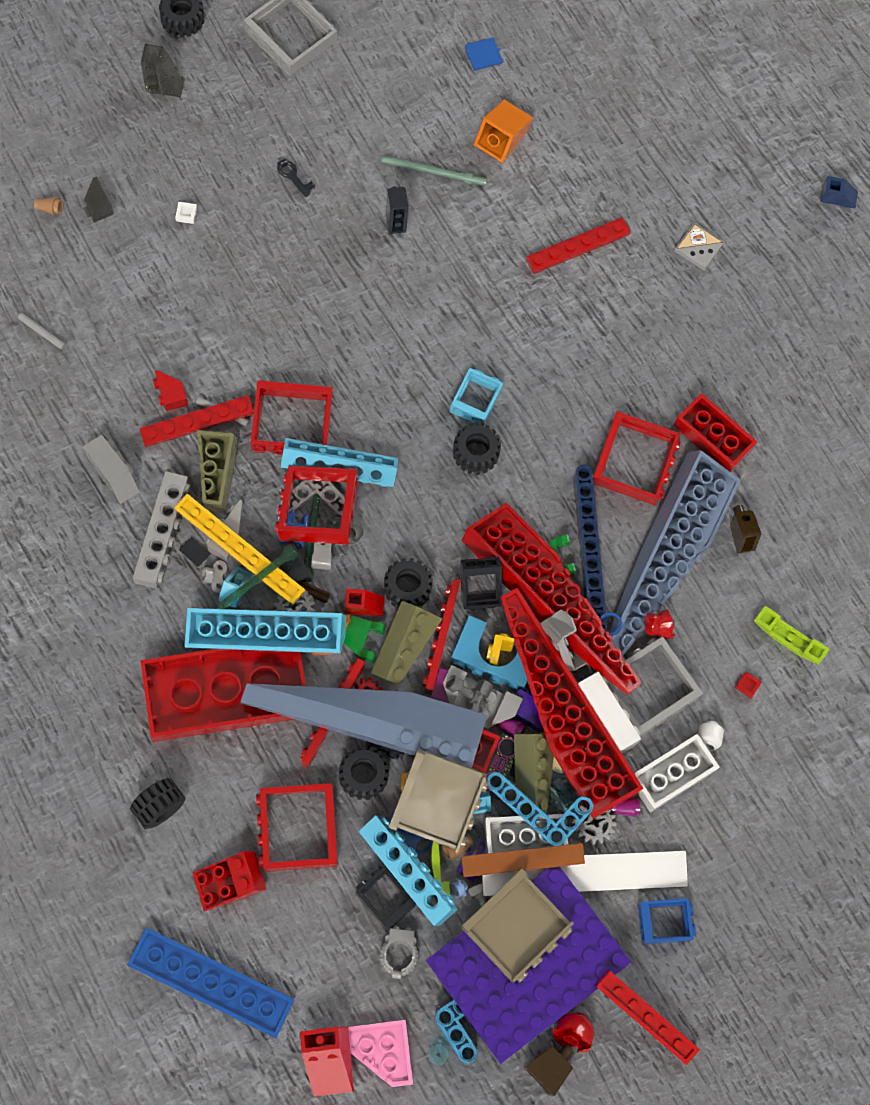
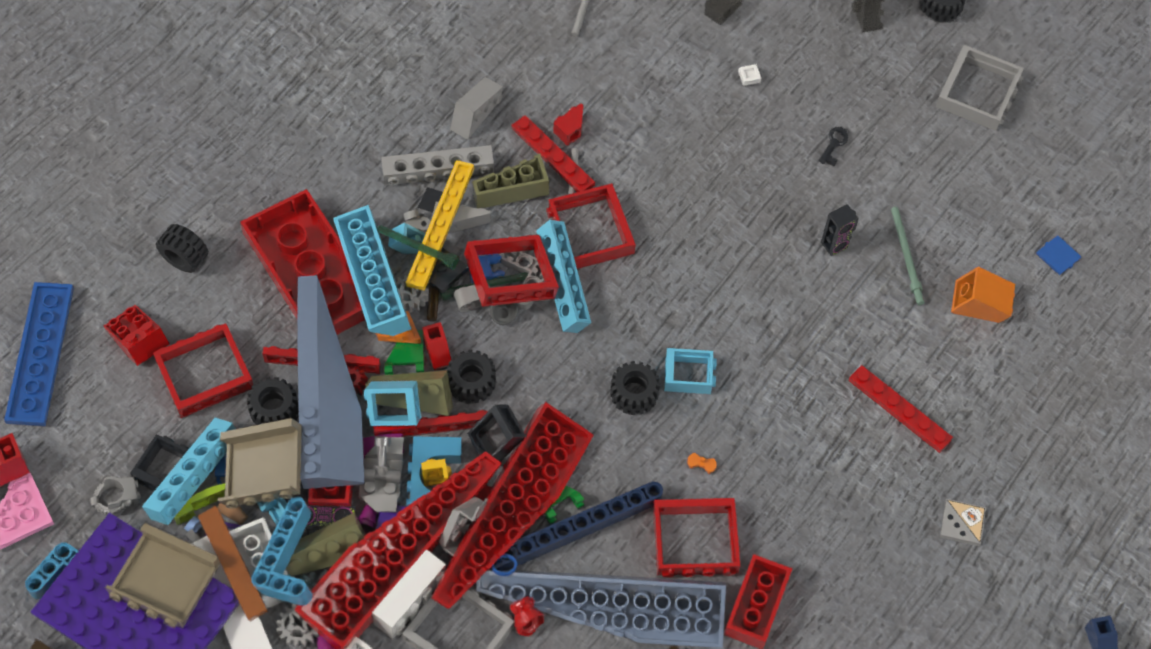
camera: 75 degrees right, 10 degrees down
clear light blue plate [428,1044,449,1065] -> none
none -> medium azure window [364,381,421,426]
none -> orange piece [687,453,717,474]

